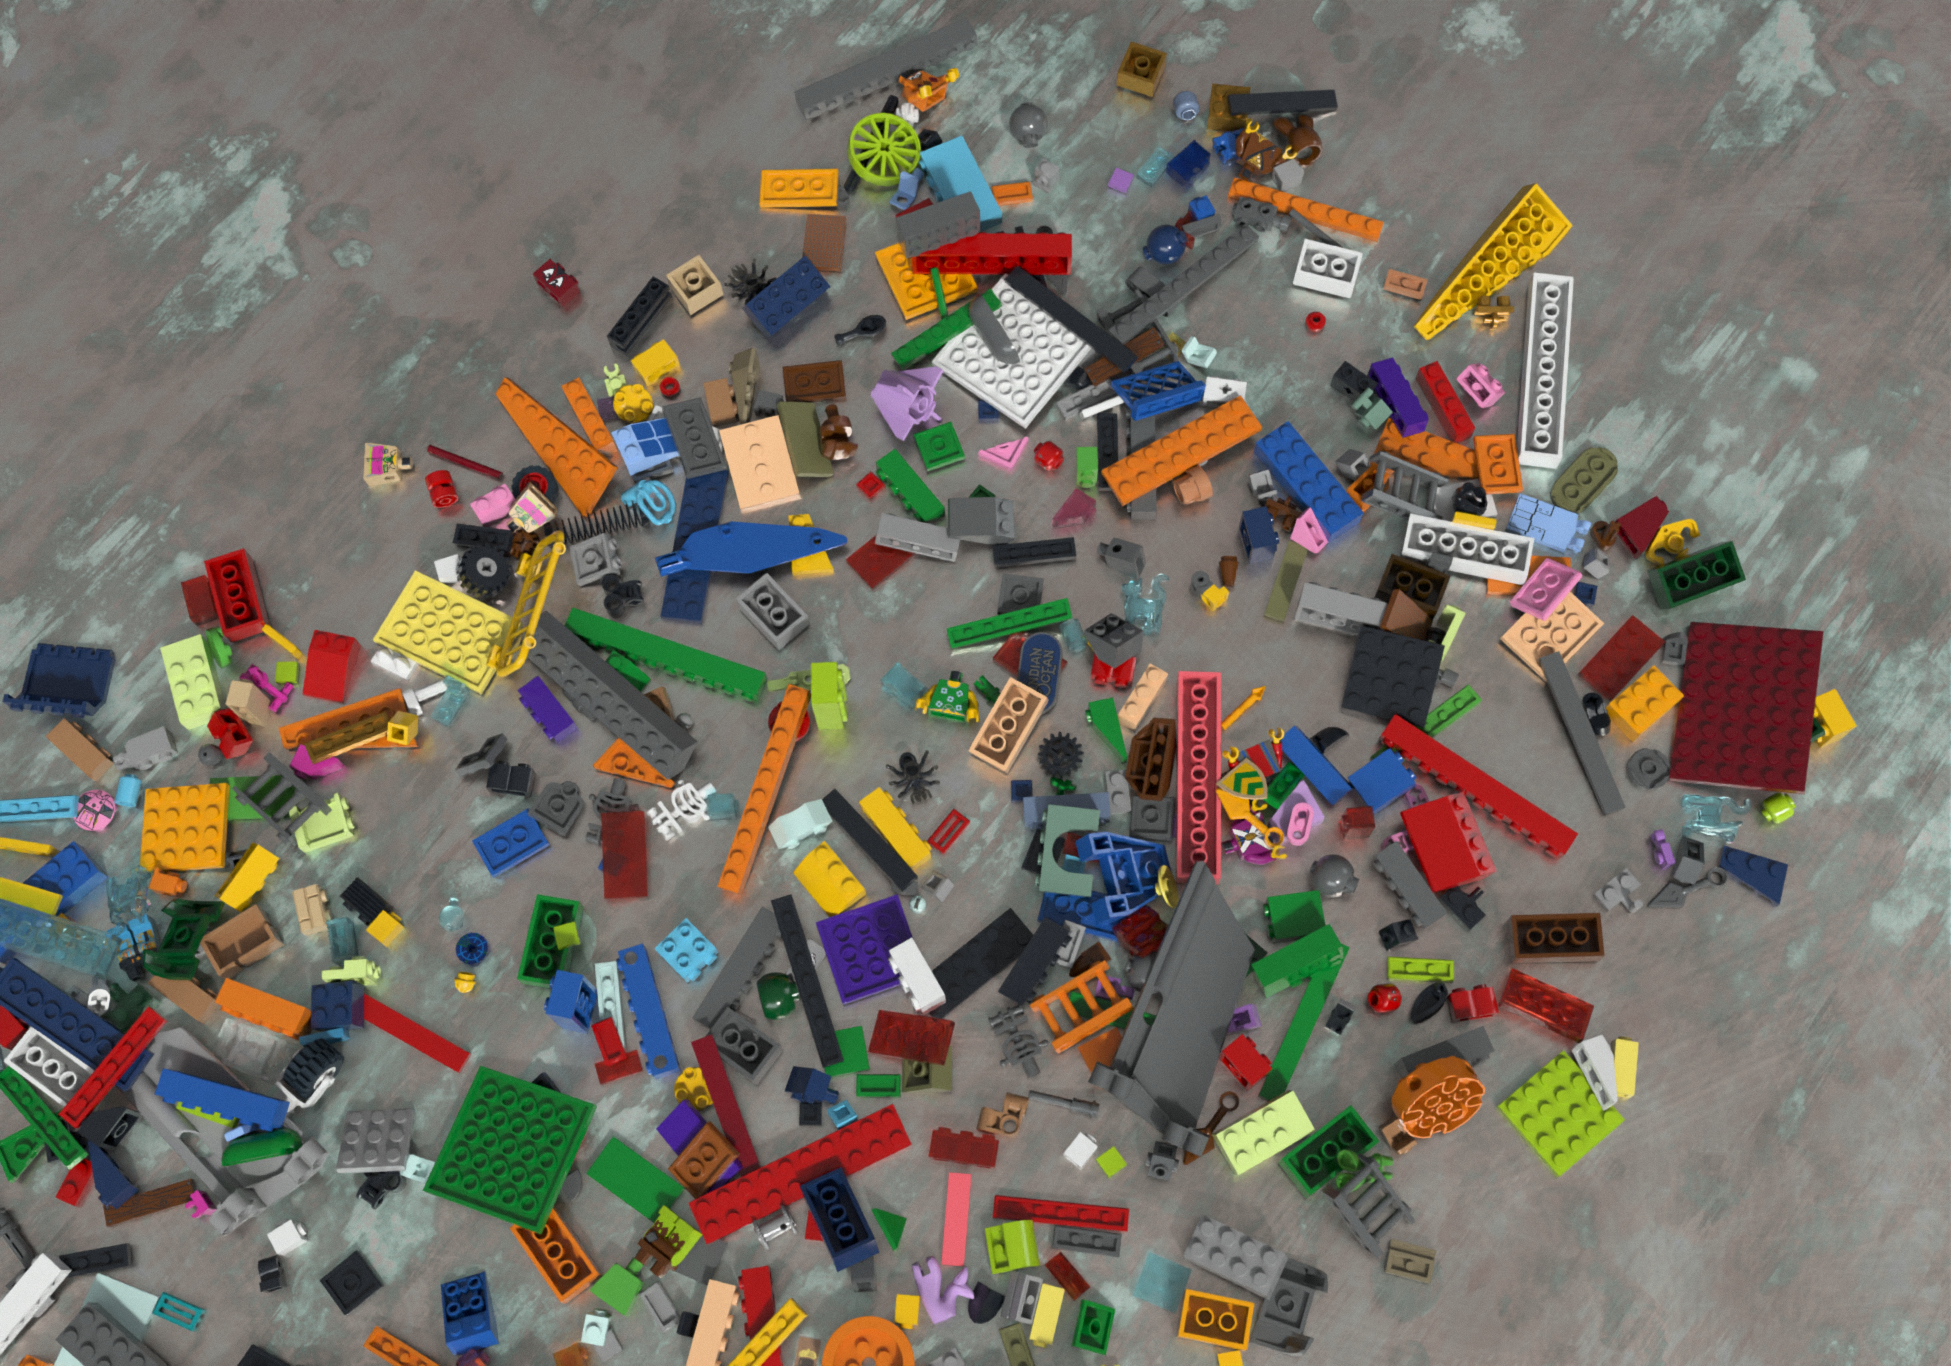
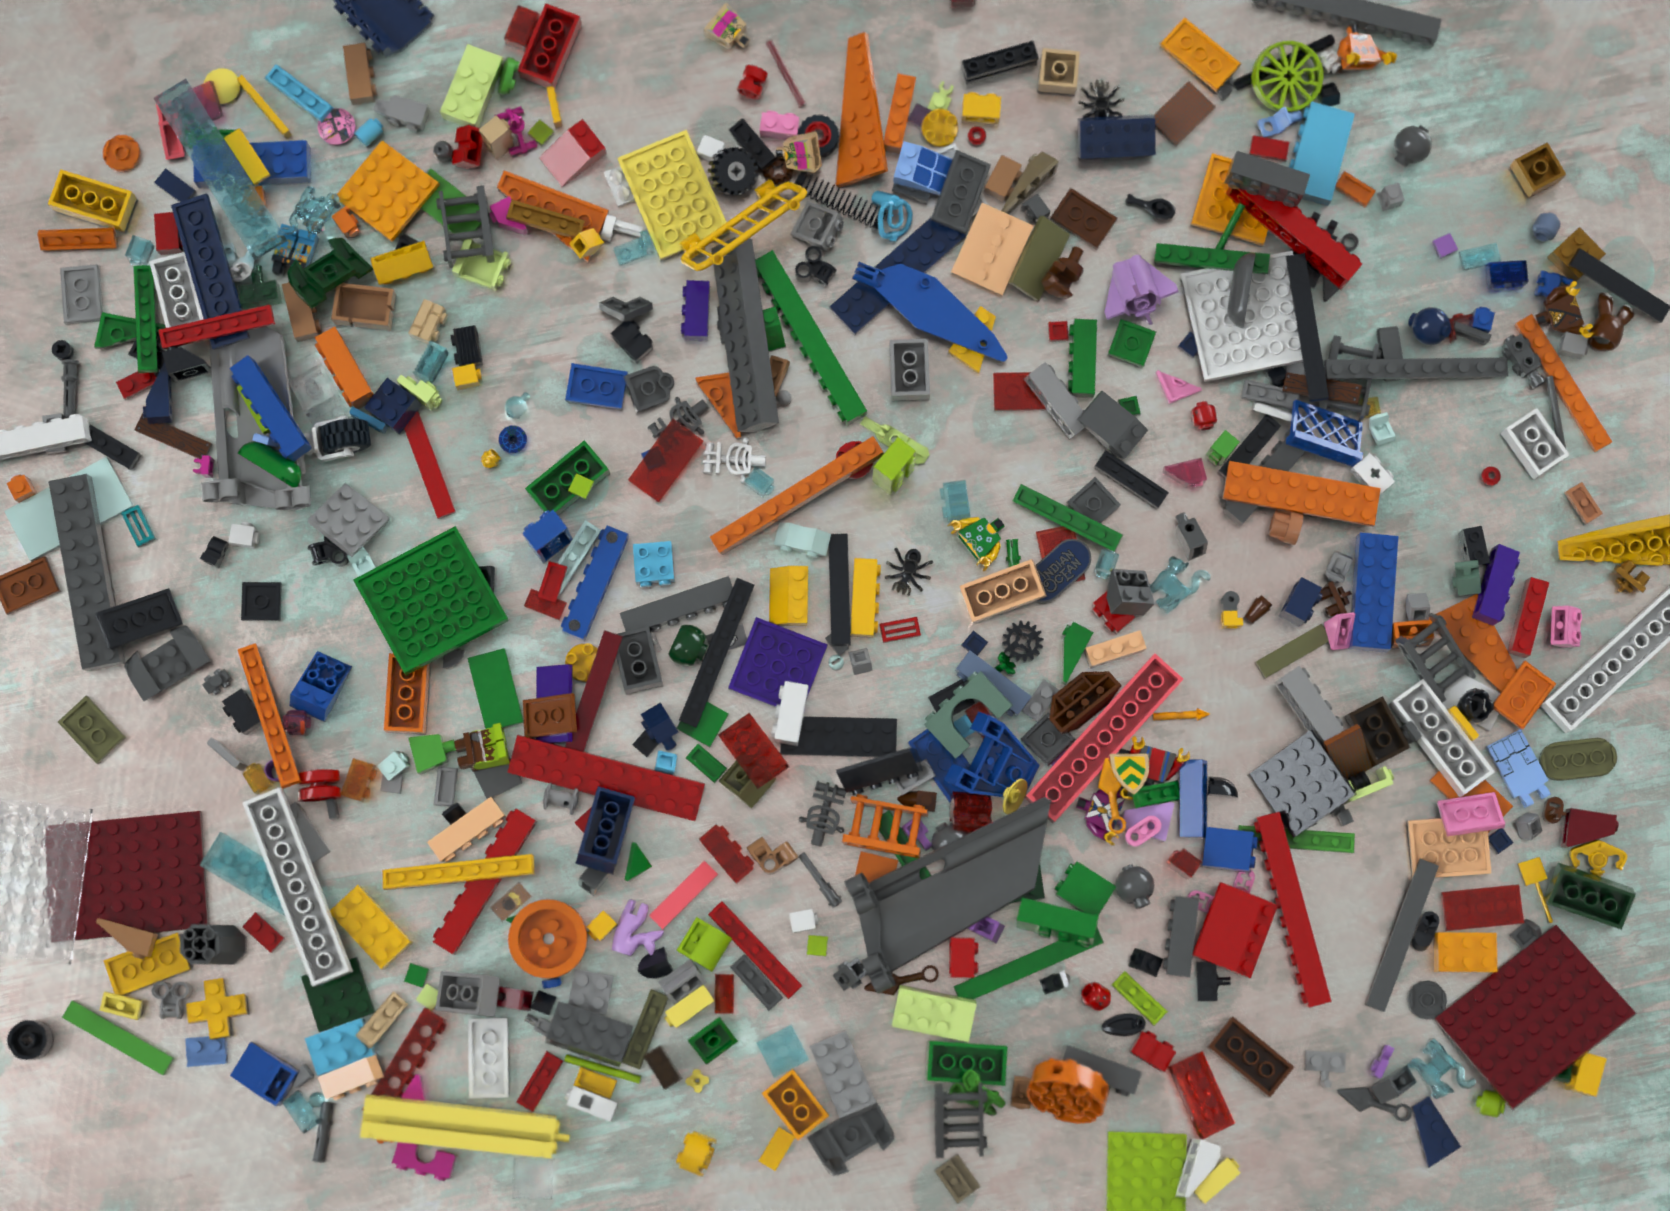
camera: 35 degrees right, 10 degrees up
none -> yellow piece [1518,857,1553,923]

